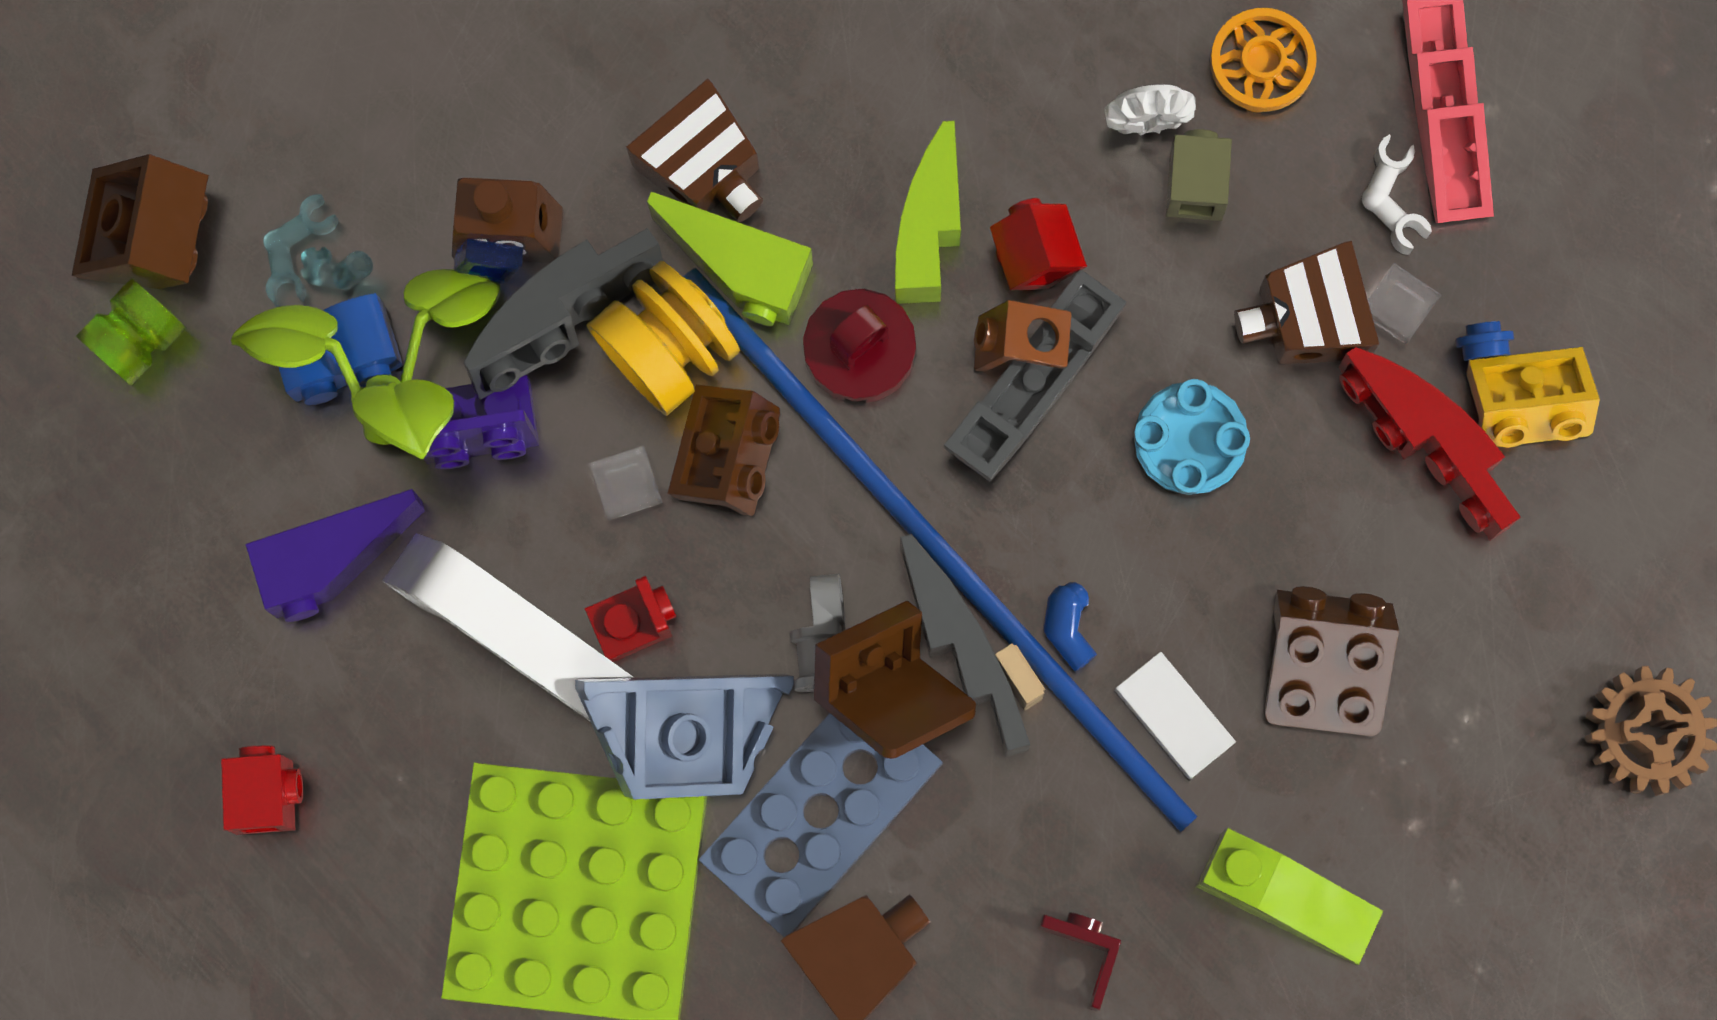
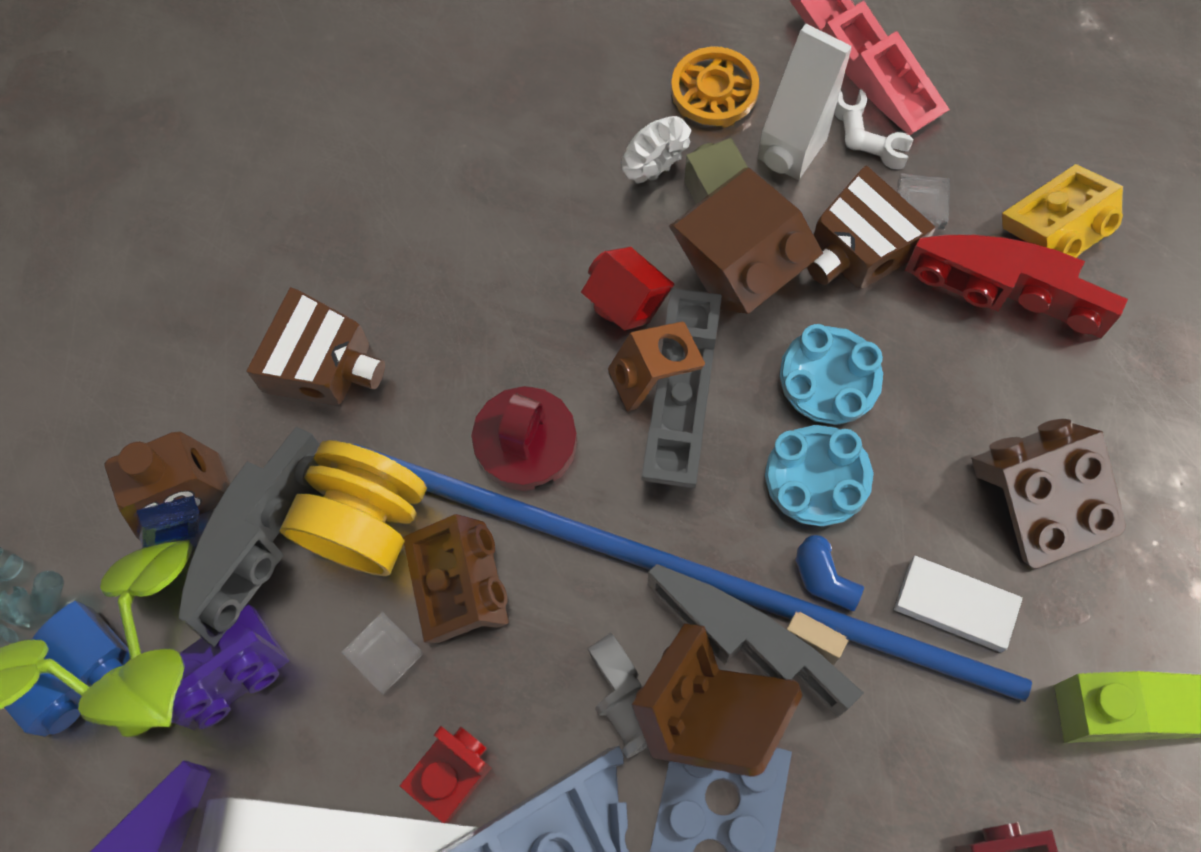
camera: 30 degrees left, 10 degrees down
lime slope [647,192,813,326] -> none
lime slope [895,121,961,304] -> none
blue plate [1455,321,1514,361] -> none
none -> reddish brown slope [669,168,823,314]
none -> white slope [757,23,852,181]
none -> medium azure dish [765,425,874,527]

